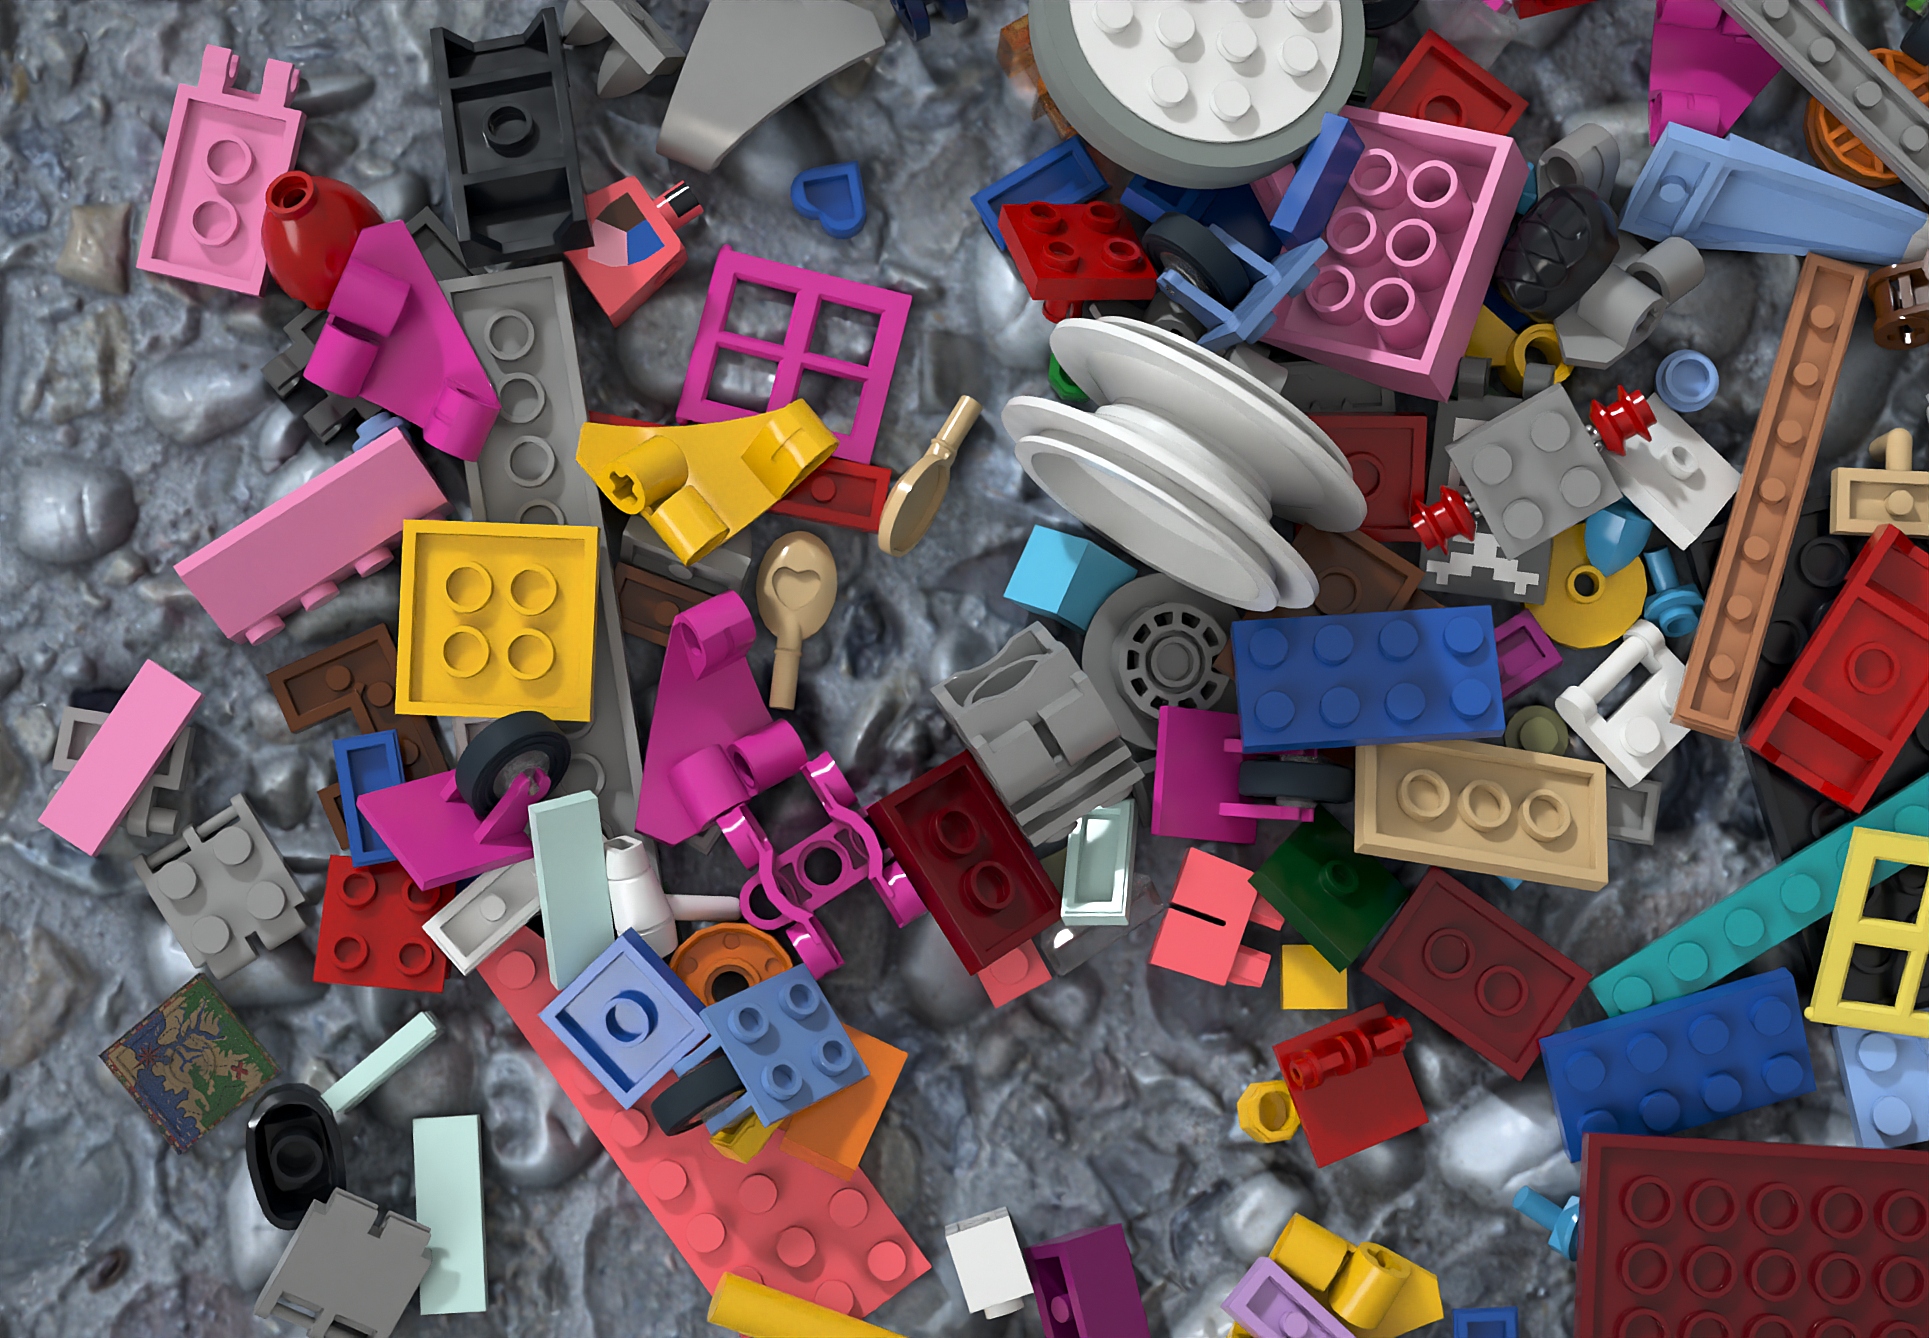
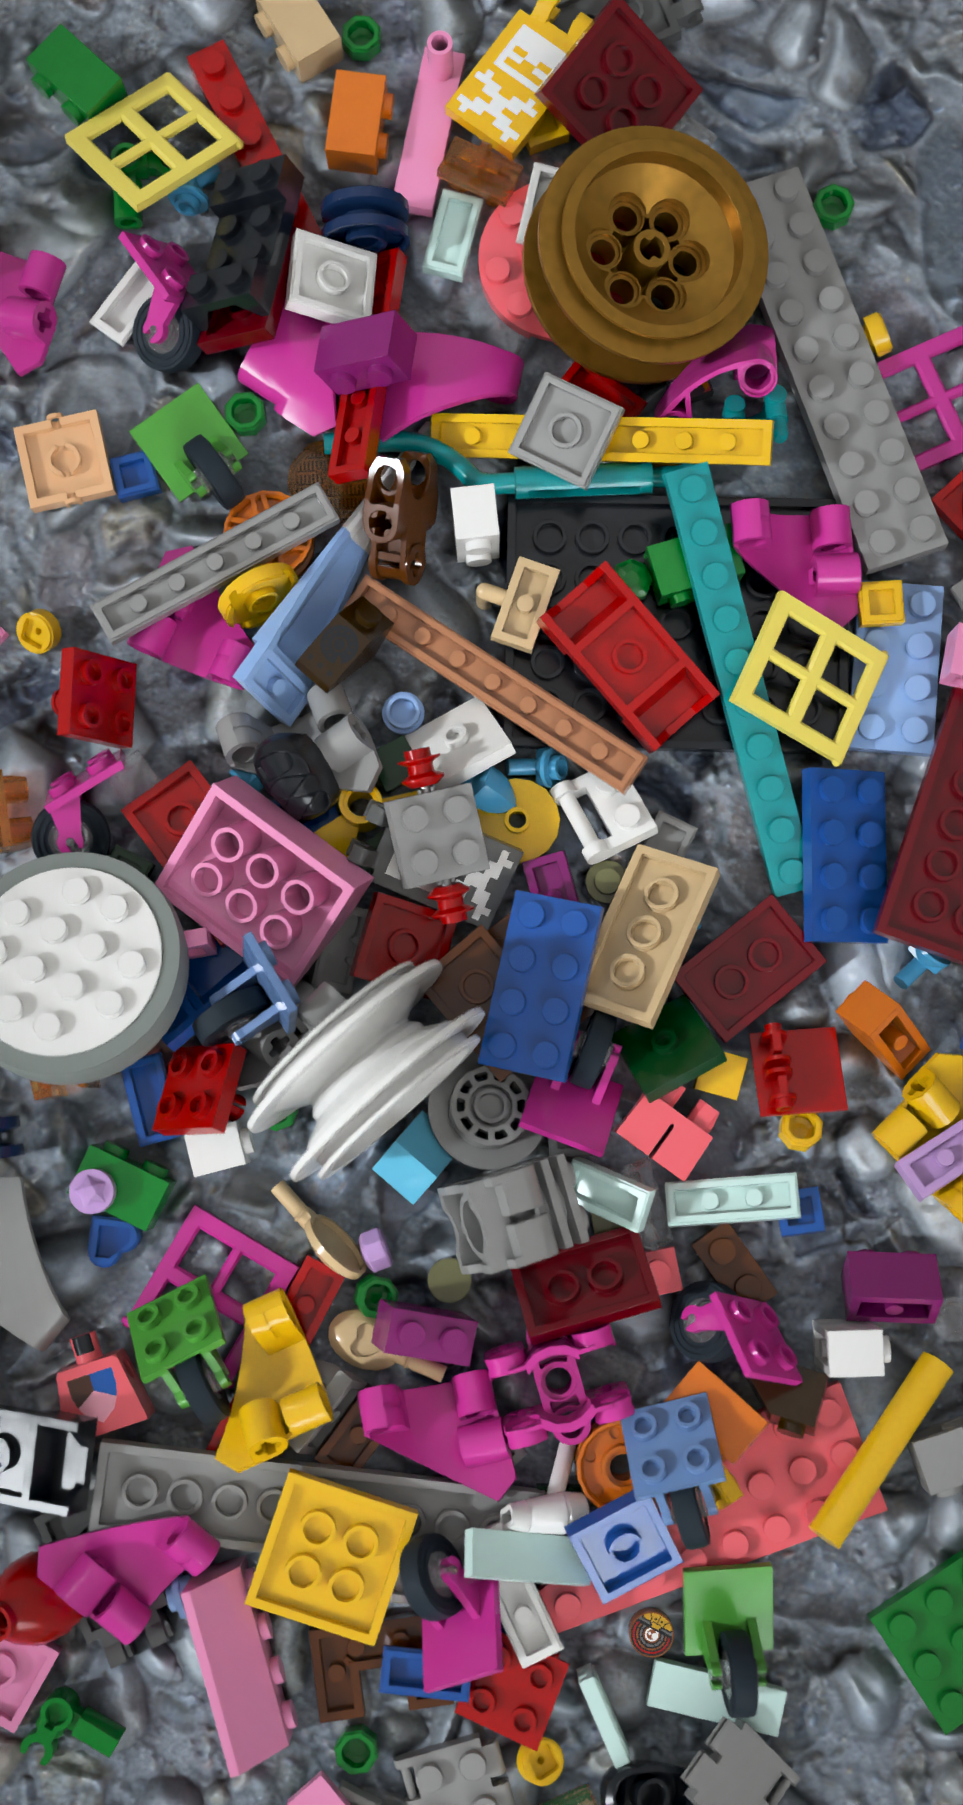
camera: 65 degrees left, 0 degrees up
blue tile [1270,112,1365,251] -> none
none -> green bar [20,1687,126,1766]
none -> green brick [67,1140,177,1232]
none -> lavender tile [69,1168,117,1214]
none -> bright green plate [126,1274,232,1426]
none -> white brick [184,1120,255,1177]
none -> yellow plate [218,562,299,629]
none -> dark brown slope [295,596,394,693]
none -> green tile [334,1724,379,1775]
none -> green tile [353,1273,399,1318]
none -> lavender tile [359,1227,393,1273]
none -> magenta brick [371,1298,478,1366]
none -> dark green tile [377,735,412,794]
none -> olive tile [428,1257,472,1303]
none -> yellow tile [517,1736,564,1786]
none -> tile [628,1607,674,1658]
none -> light aqua tile [665,1172,801,1228]
none -> dark pink plate [669,1280,803,1386]
none -> bright green plate [682,1562,774,1718]
none -> reddish brown plate [690,1224,778,1302]
none -> dark brown slope [739,1365,828,1439]
none -> blue plate [779,1186,826,1238]
none -> orange slope [835,980,931,1080]

